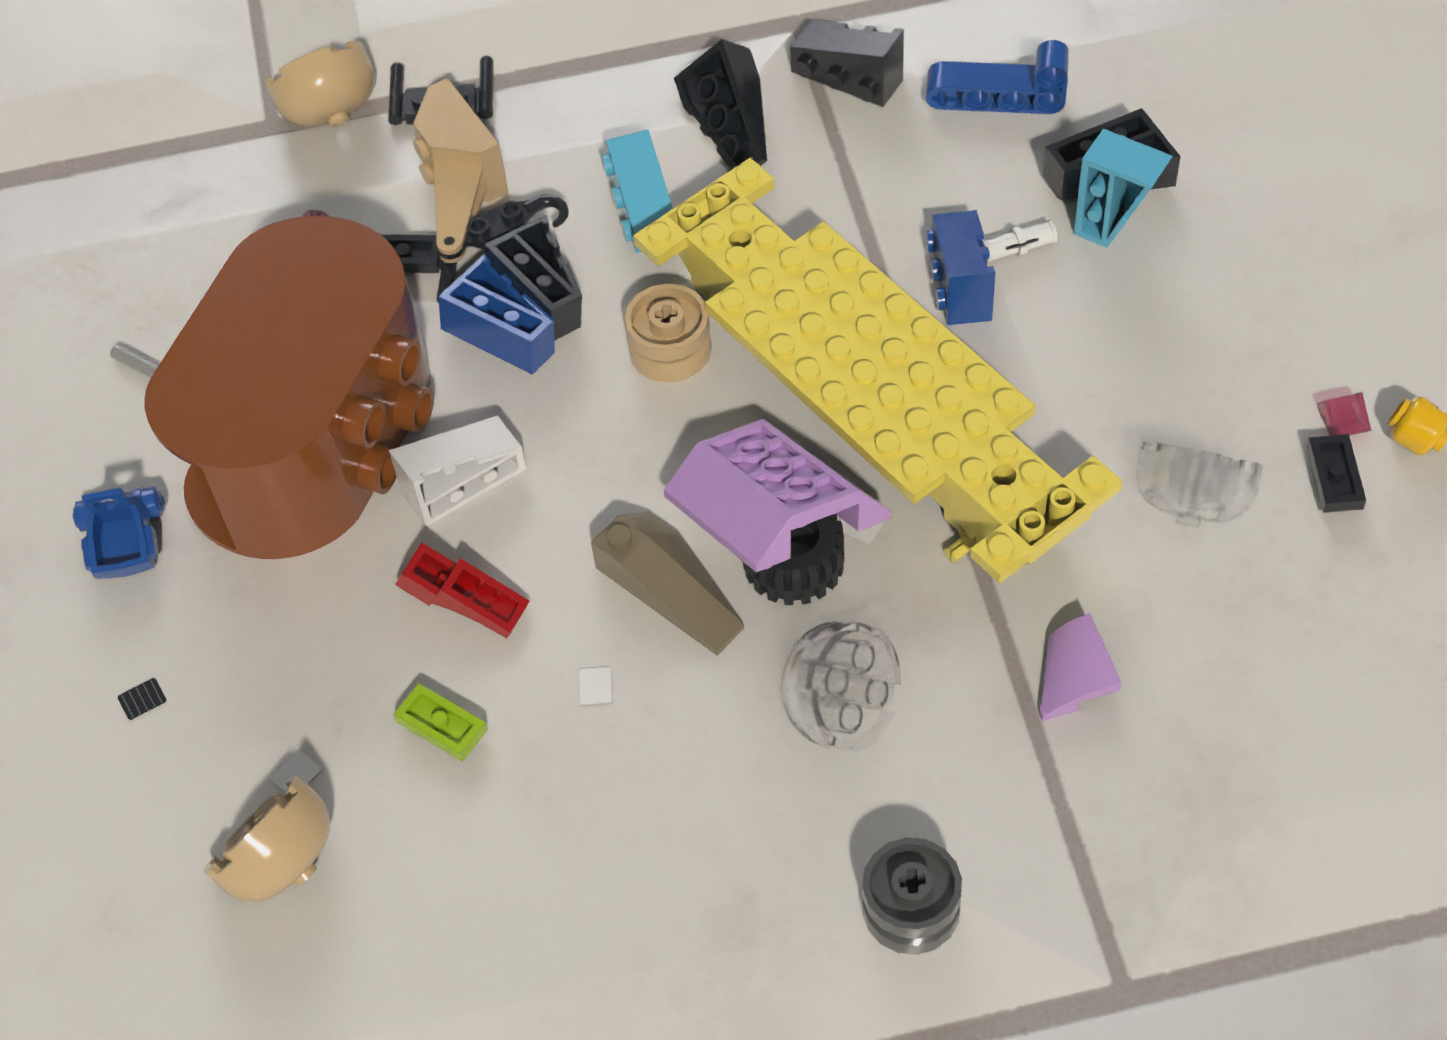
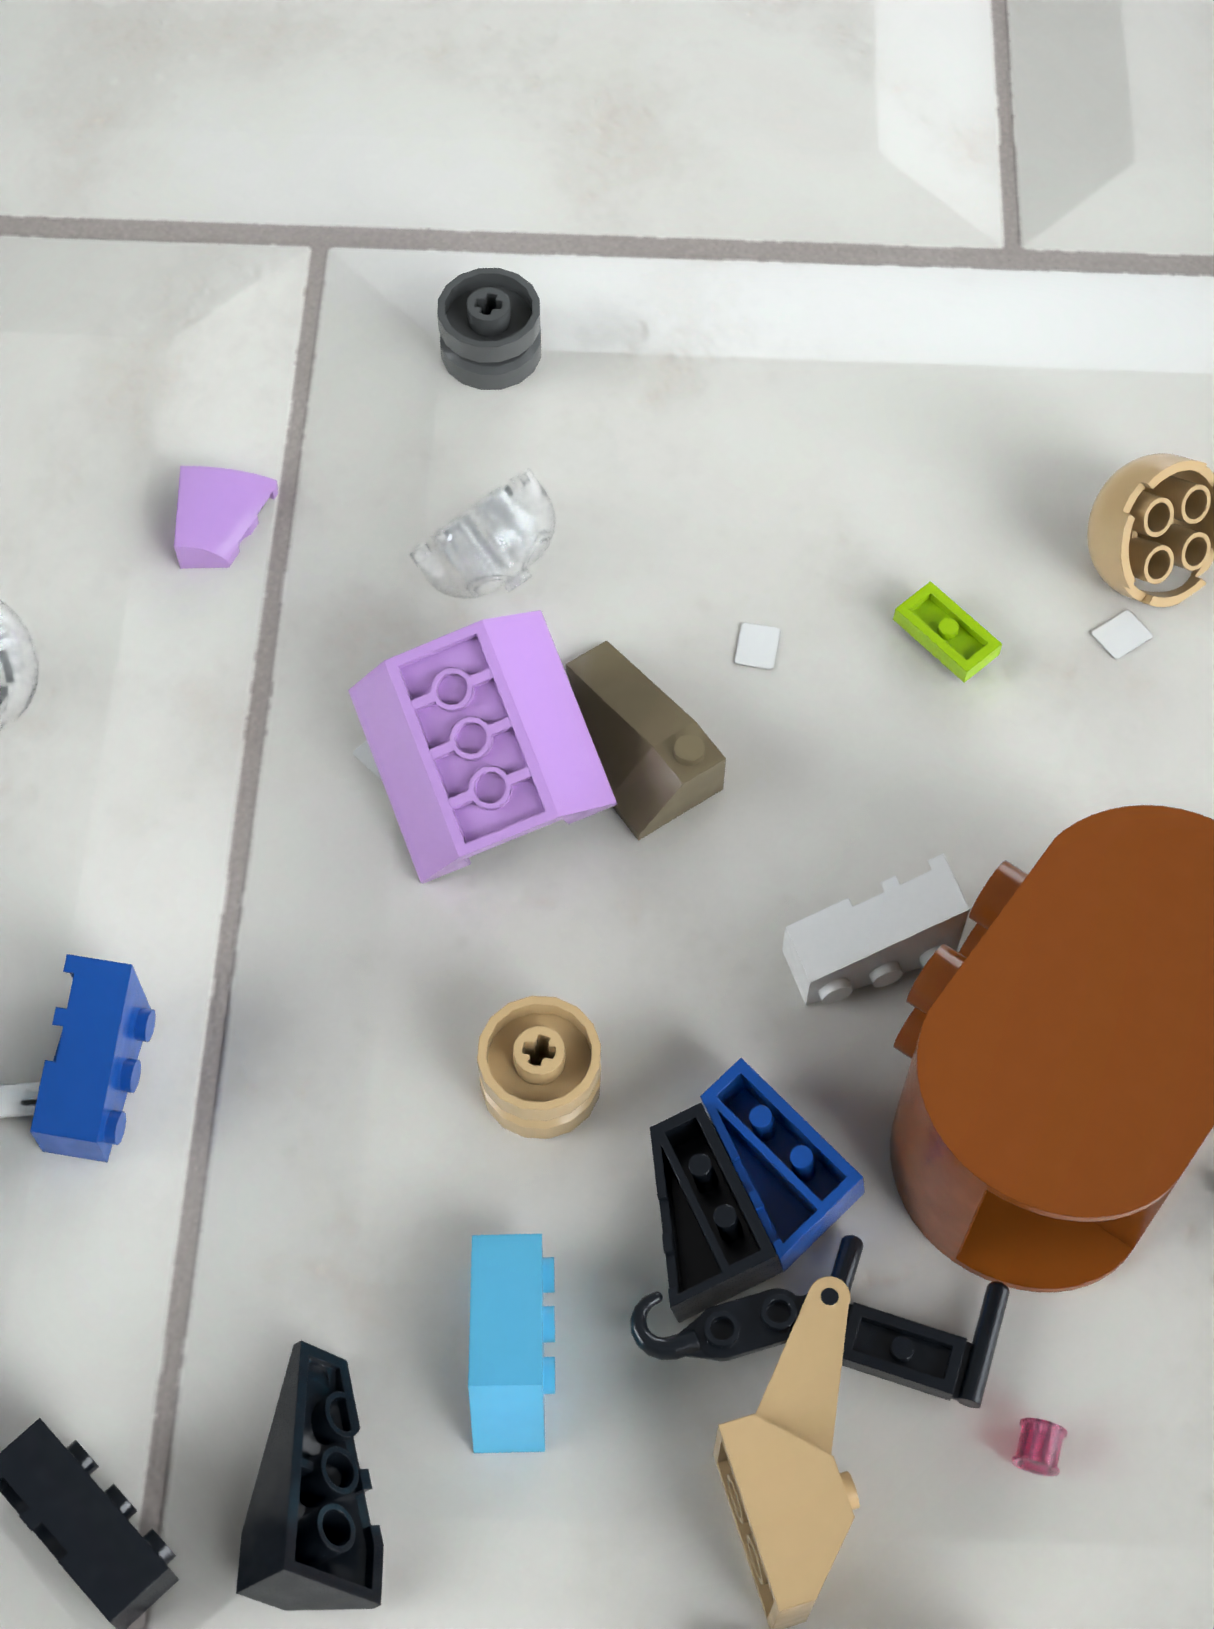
camera: 170 degrees left, 5 degrees up
red slope [395,542,530,639] -> none
light yellow piece [633,158,1123,584] -> none

